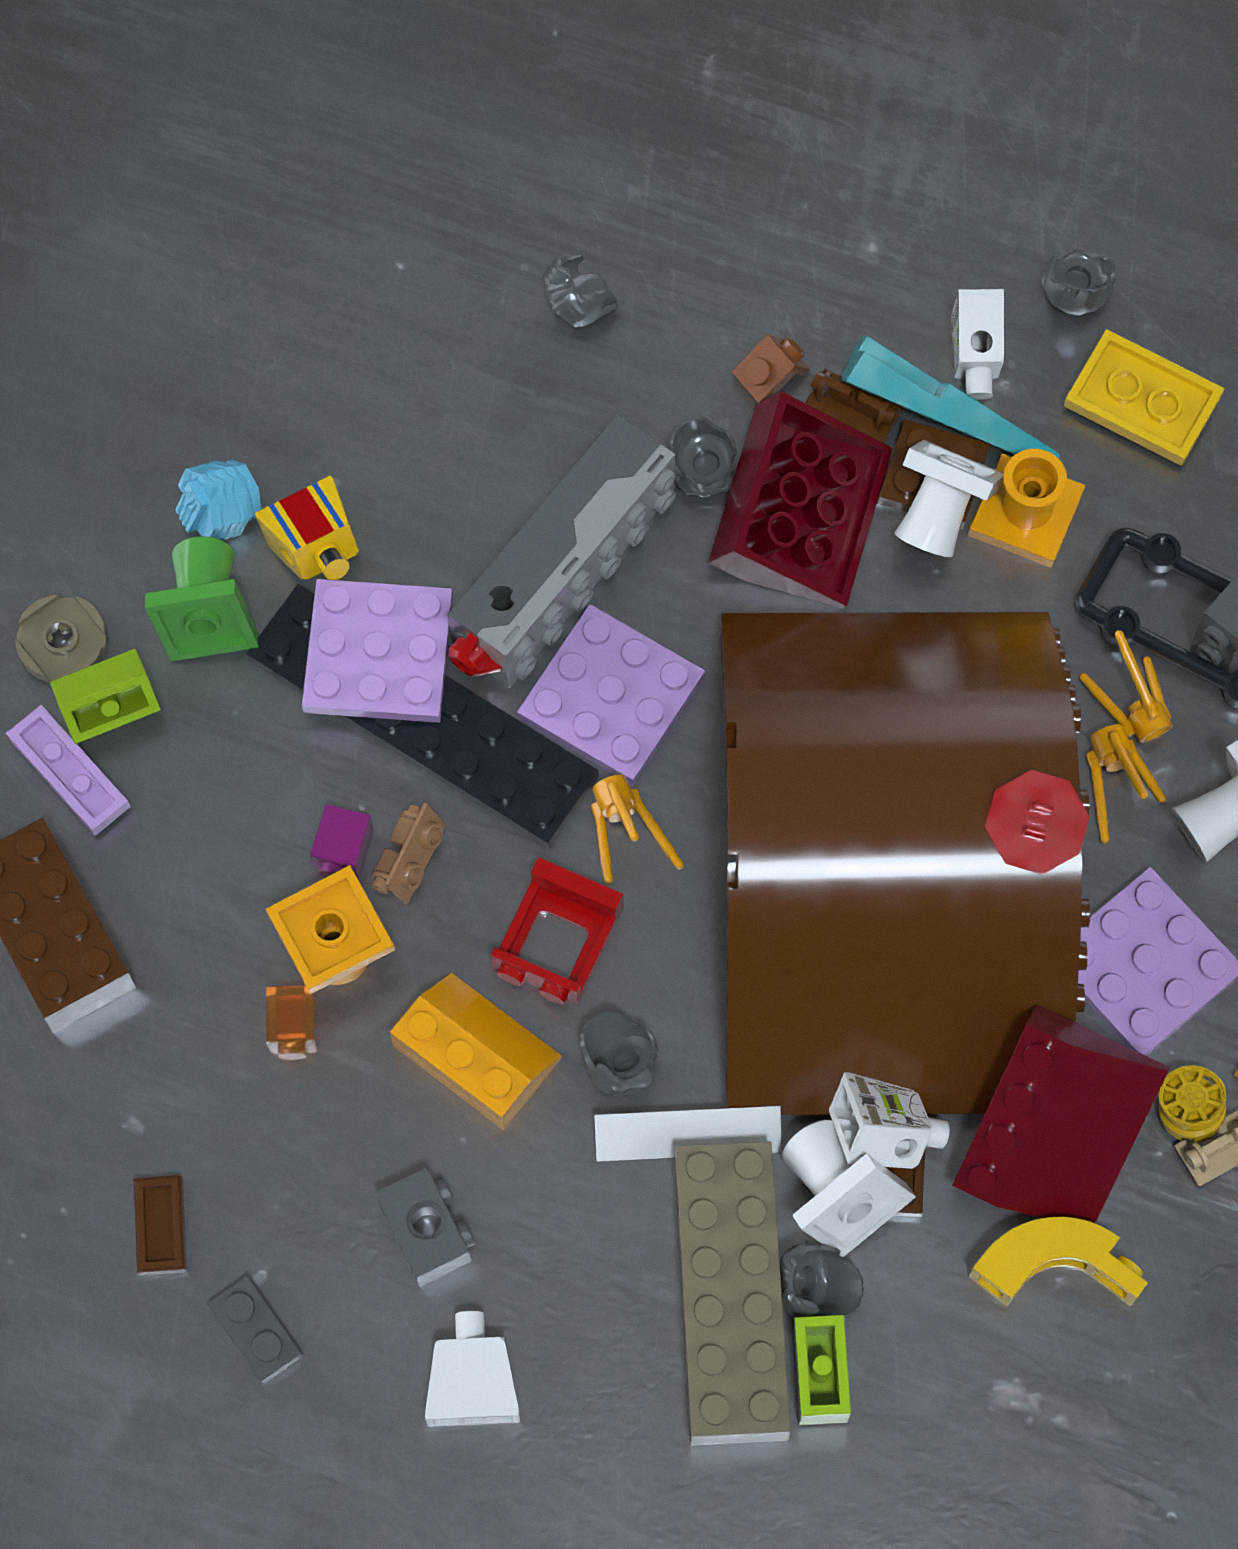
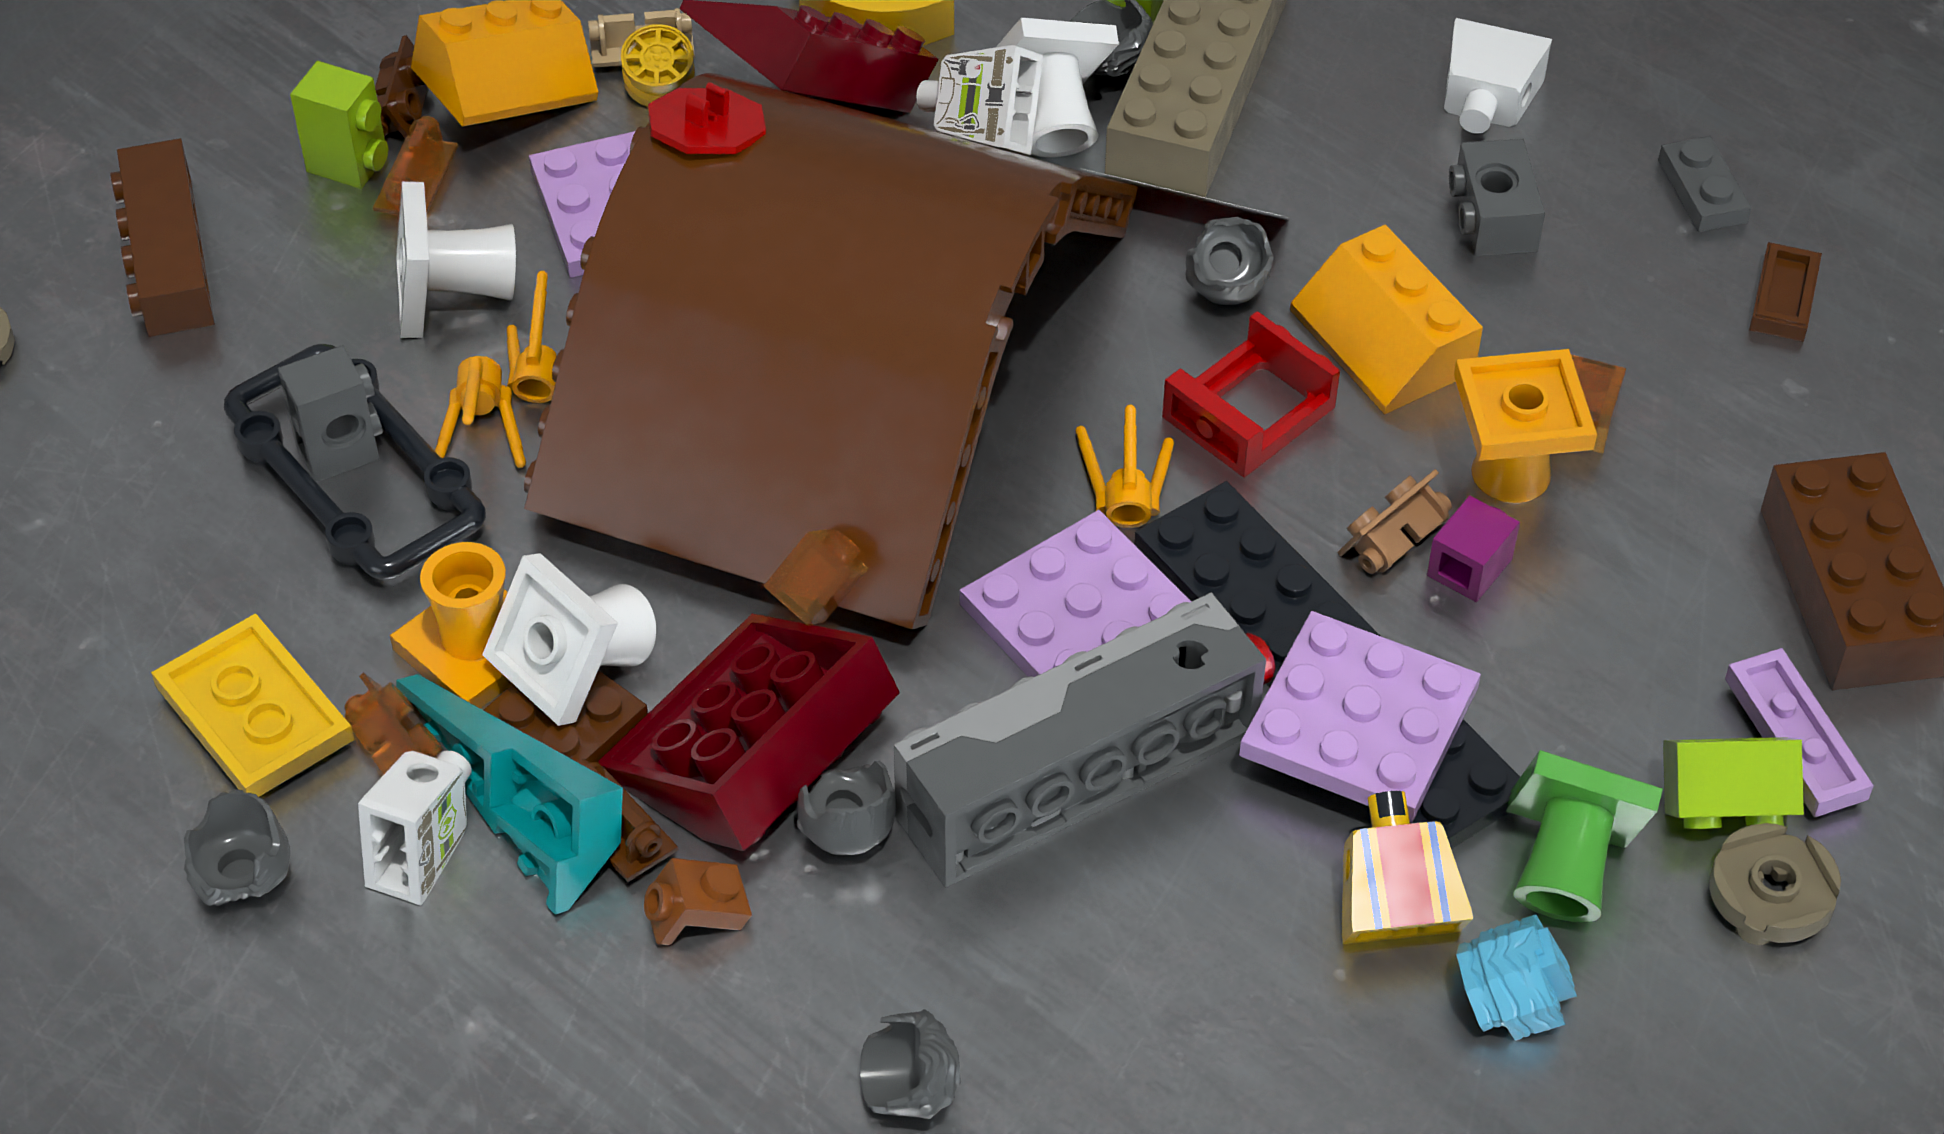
camera: 160 degrees left, 20 degrees down
none -> clear orange hinge [344,672,443,774]
none -> clear orange brick [764,529,869,626]

